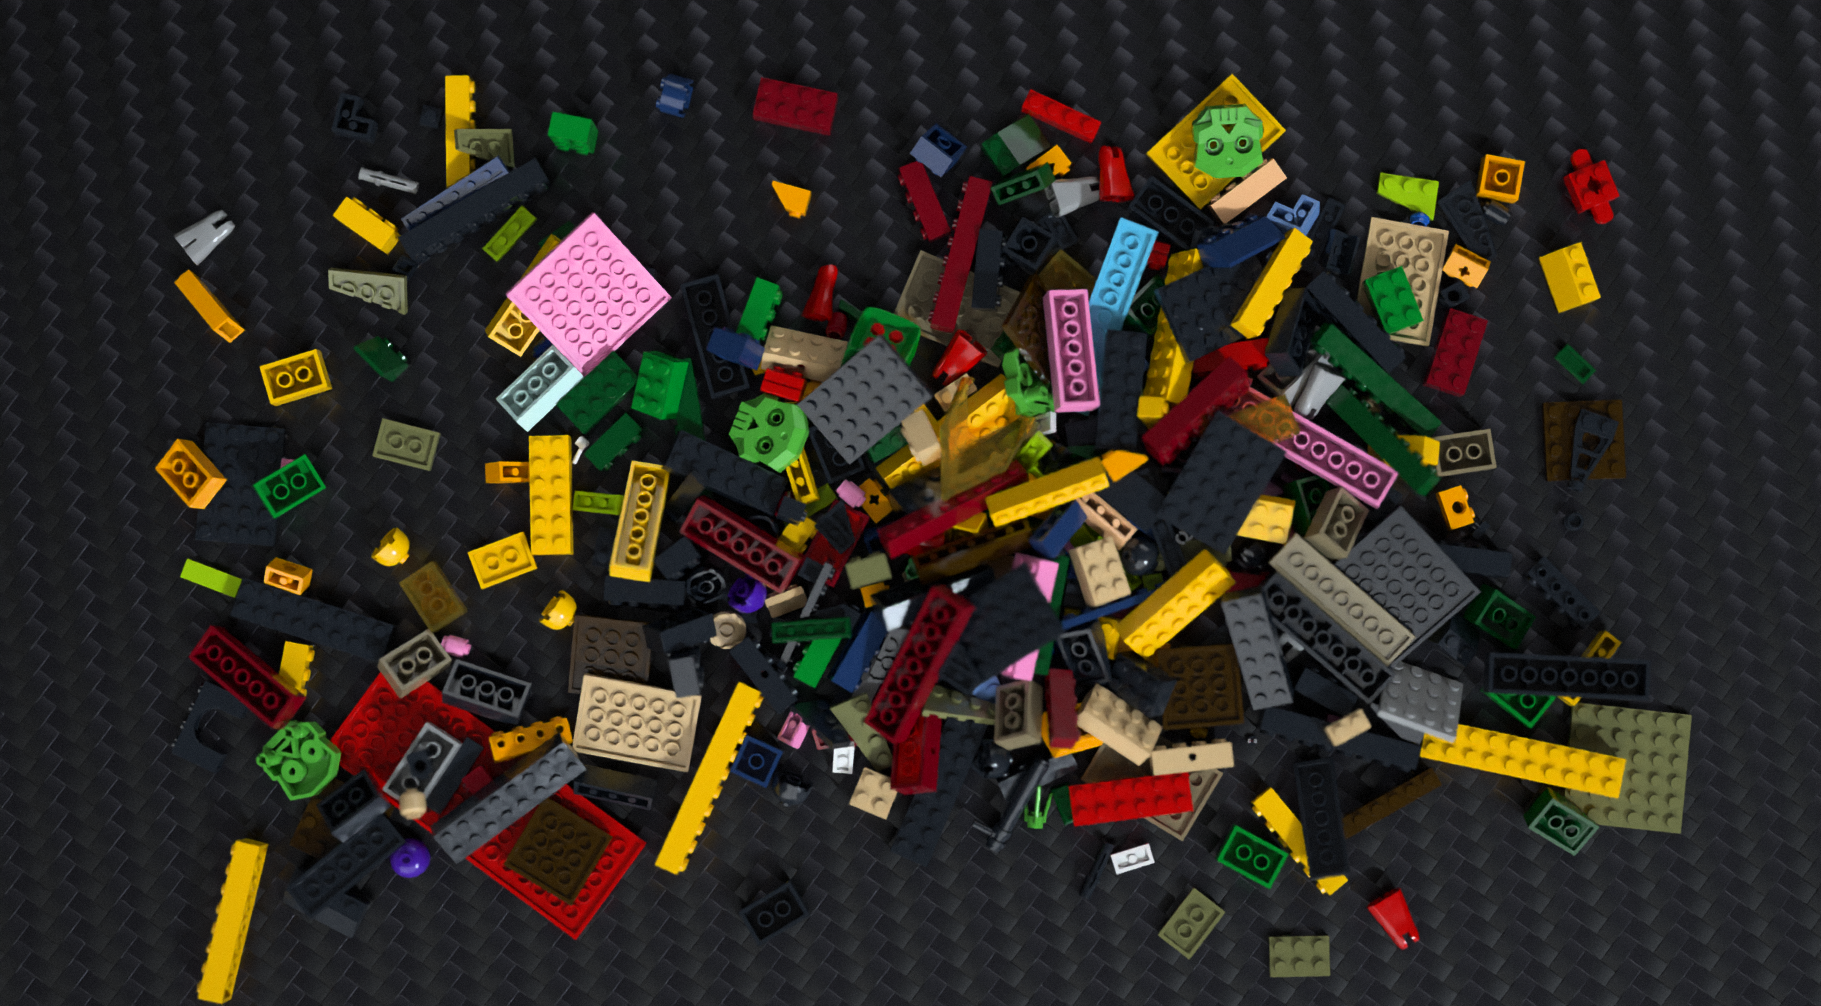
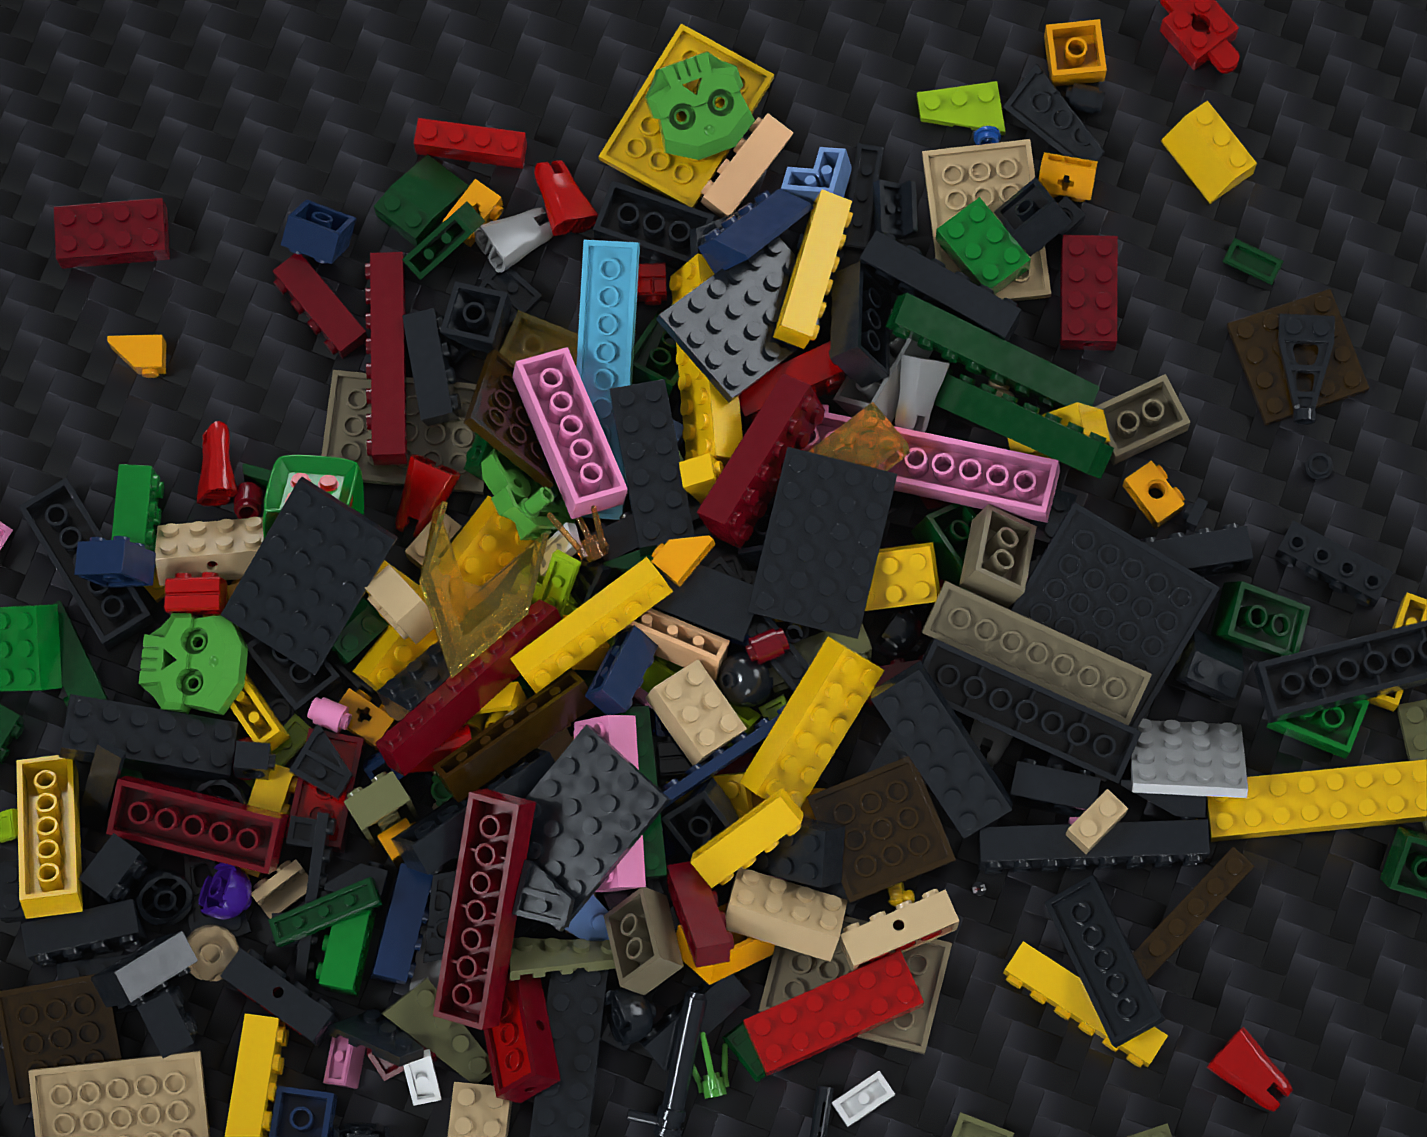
camera: 15 degrees left, 10 degrees down
green brick [1215,824,1288,889] -> none
none -> clear orange plant [547,505,608,563]
none -> yellow brick [690,788,804,888]
none -> dark red brick [745,628,790,665]
none -> black slope [994,177,1073,257]

